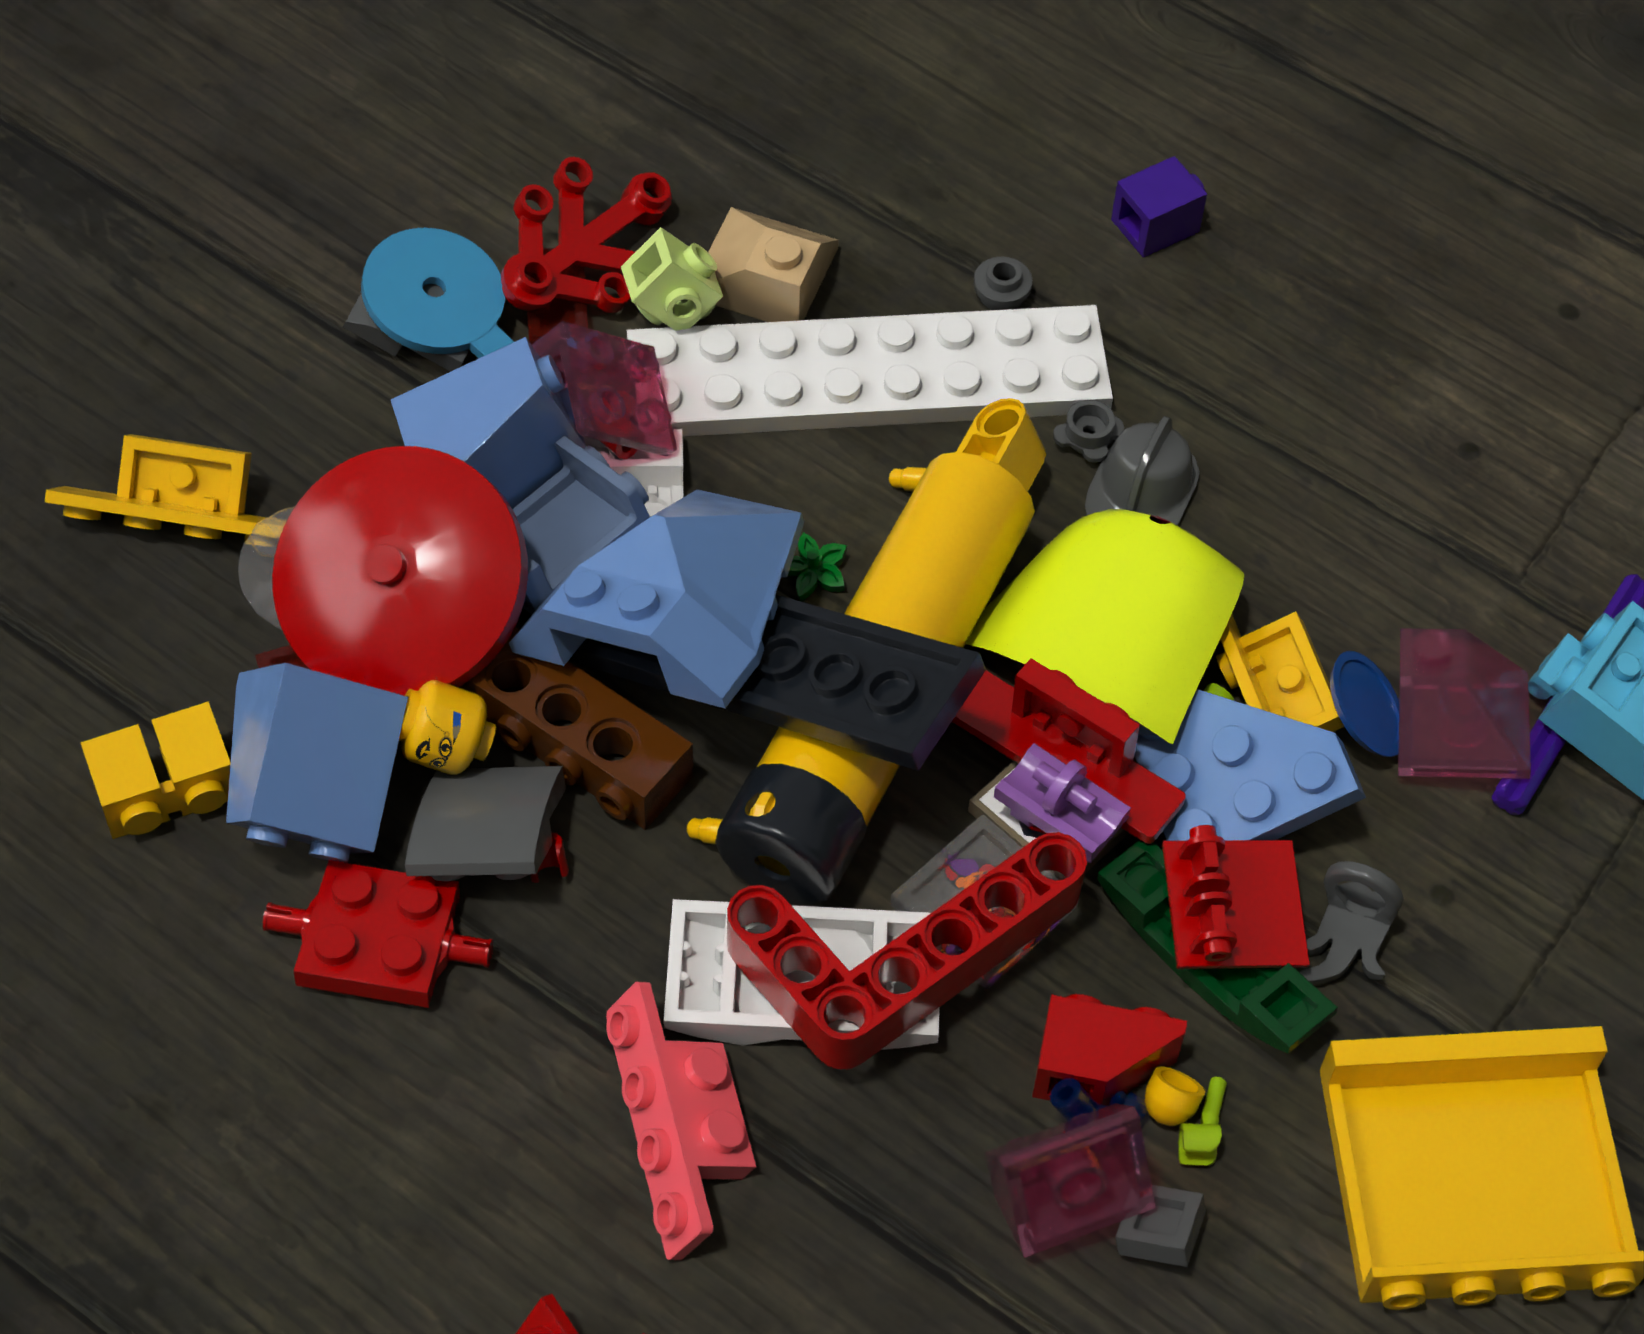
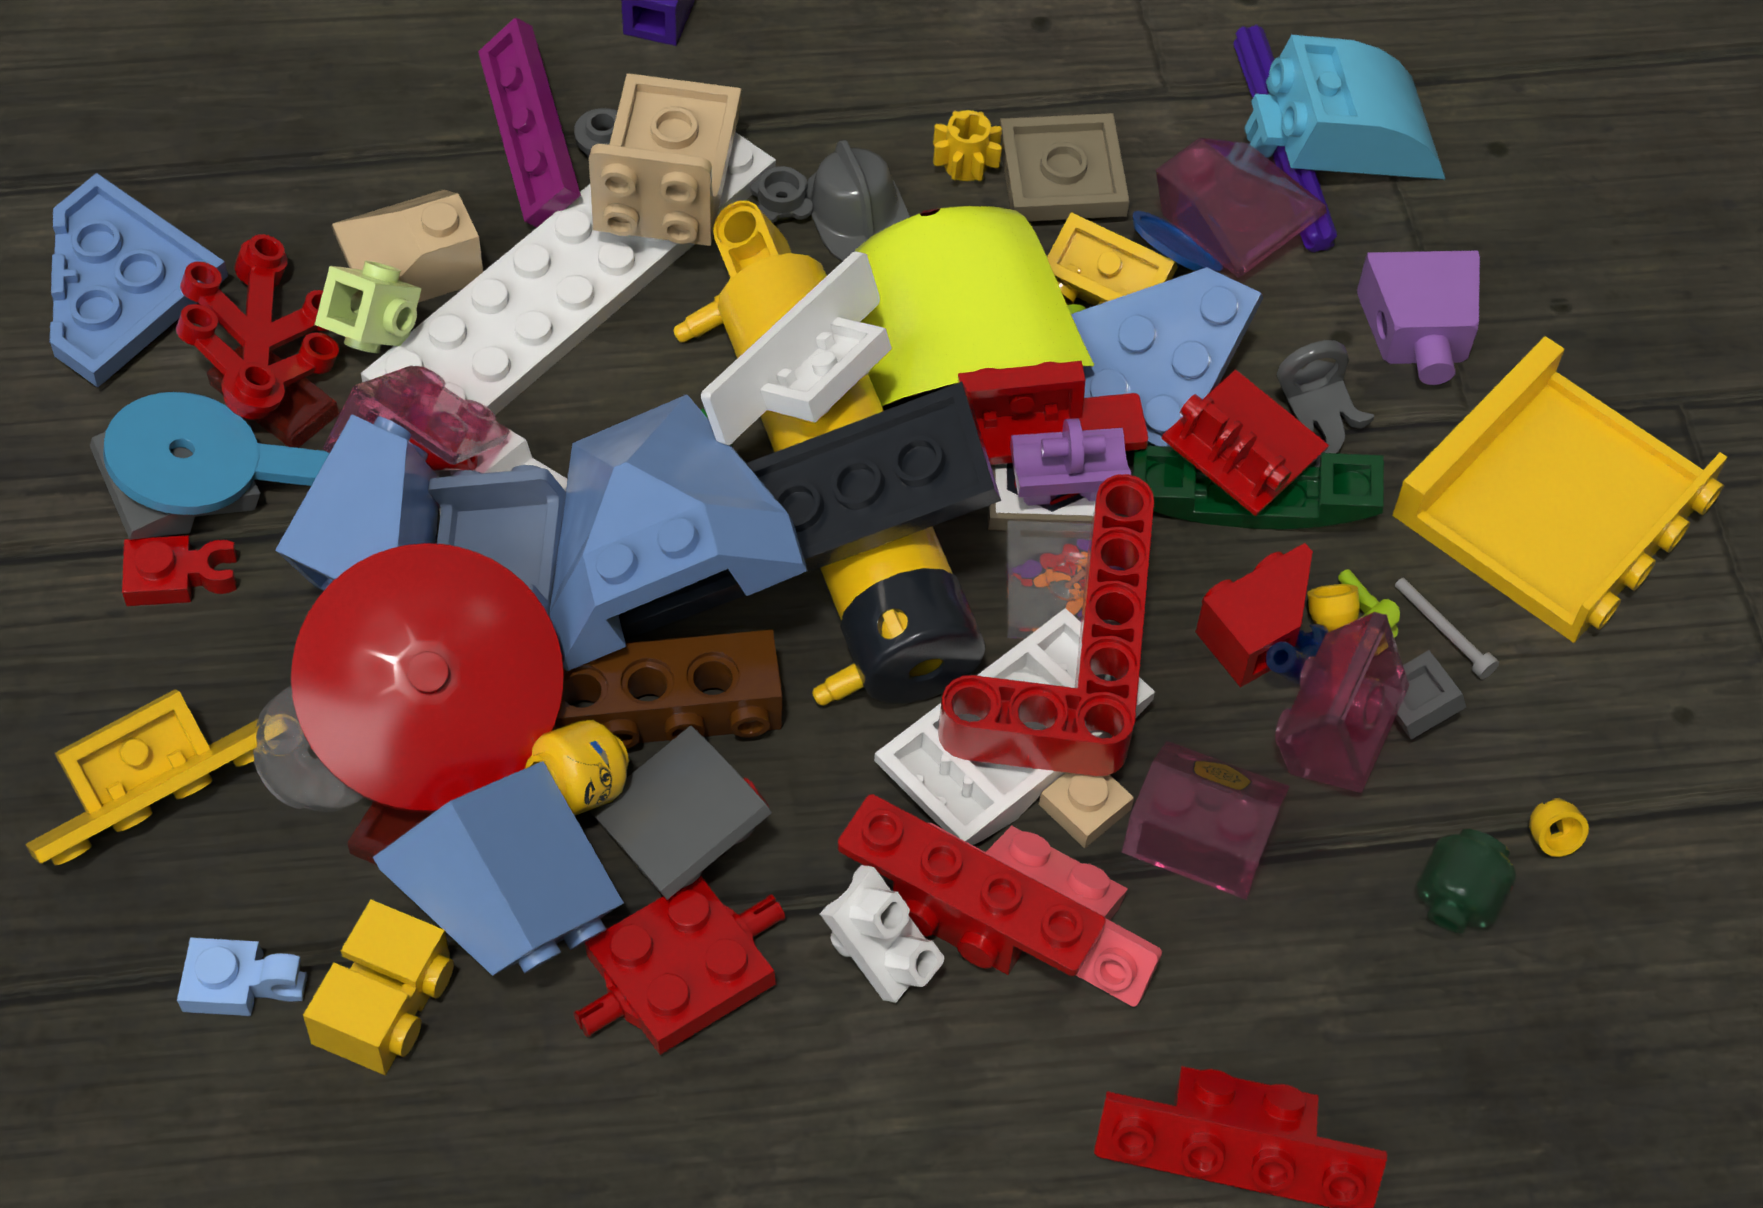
camera: 45 degrees left, 0 degrees up
none -> medium blue plate [50,173,228,387]
none -> red plate [122,535,237,606]
none -> light blue plate [177,938,308,1016]
none -> magenta plate [478,17,581,227]
none -> tan bracket [589,73,741,246]
none -> white bracket [701,251,892,445]
none -> white hips [820,865,944,1003]
none -> red bracket [838,794,1106,976]
none -> yellow gear [933,110,1002,181]
none -> dark tan plate [999,113,1130,221]
none -> tan plate [1039,773,1134,848]
none -> clear pink slope [1122,741,1290,900]
none -> medium lavender torso [1357,251,1480,385]
none -> light grey piece [1395,578,1499,680]

